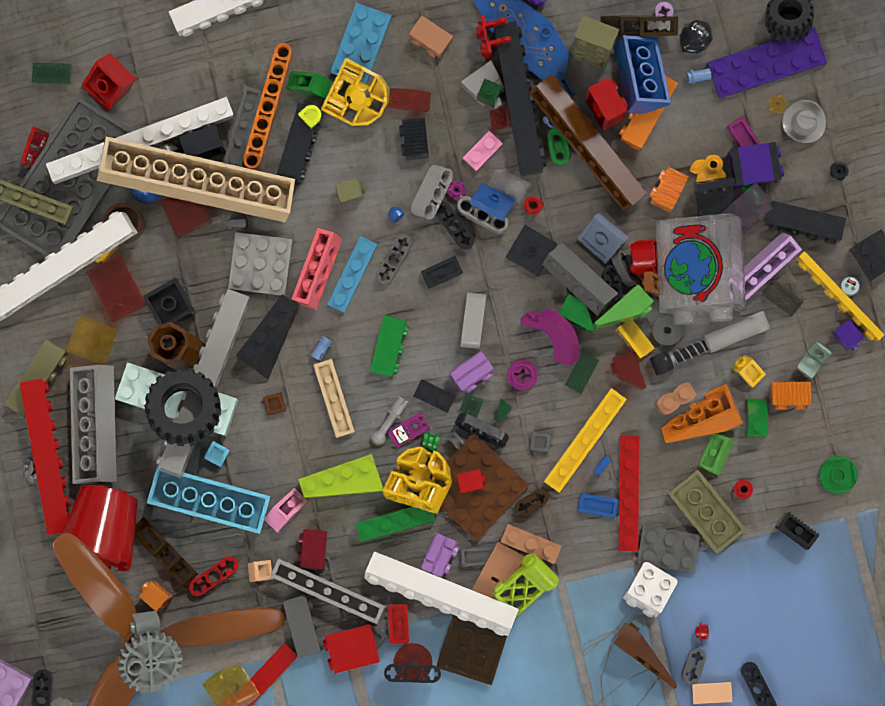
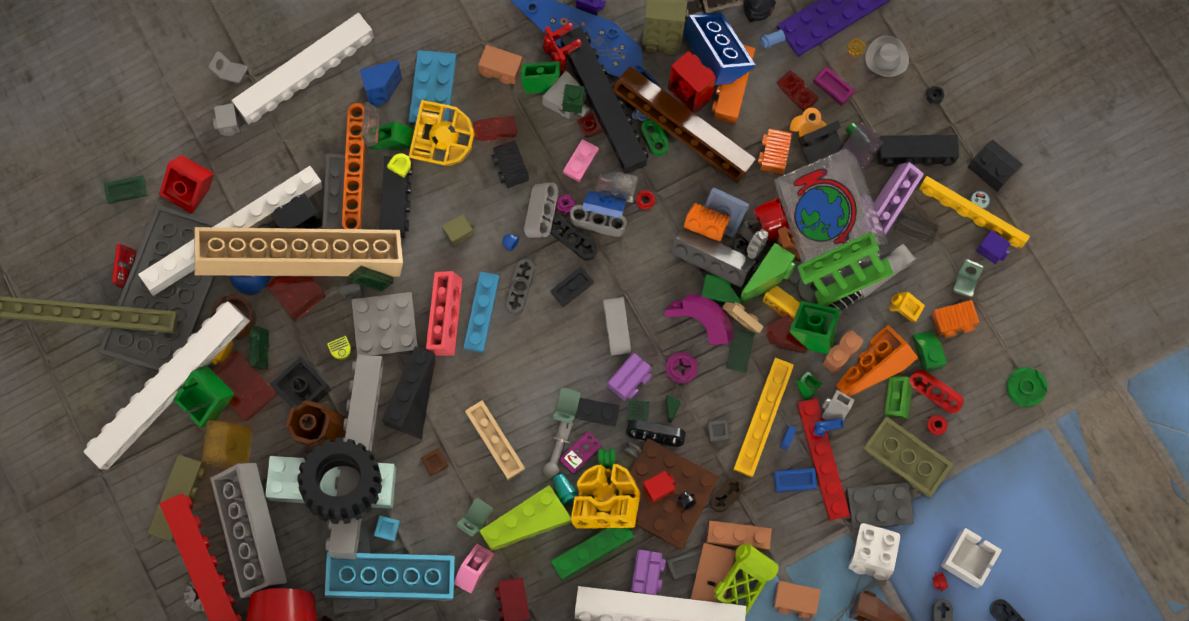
camera: 20 degrees left, 10 degrees down
medium blue pin [311,336,332,361] -> none
green brick [370,315,409,378] -> none
black plate [505,224,558,277] -> none
dark purple panel [728,142,784,189] -> none
black brick [775,512,819,550] -> none
none -> green piece [173,366,235,428]
none -> light grey brick [213,103,240,136]
none -> clear green plate [249,326,269,370]
none -> neon yellow tile [327,336,351,360]
none -> clear green tile [349,266,394,292]
none -> blue slope [360,60,402,106]
none -> clear slope [362,102,381,147]
none -> sand green bracket [456,498,493,537]
none -> green slope [520,61,561,94]
none -> teal cone [552,474,577,506]
none -> sand green bracket [553,388,581,423]
none -> black plate [677,492,697,511]
none -> orange brick [683,203,731,242]
none -> tan plate [722,302,764,333]
none -> light grey gear [747,229,768,260]
none -> nougat brick [773,581,821,619]
none -> clear red slope [777,70,818,111]
none -> green slope [790,300,840,355]
none -> green slope [796,371,822,401]
none -> bright green fence [798,231,894,306]
none -> blue arm [813,418,844,436]
none -> light grey brick [822,390,854,420]
none -> red beam [910,369,964,413]
none -> white piece [940,528,1002,588]

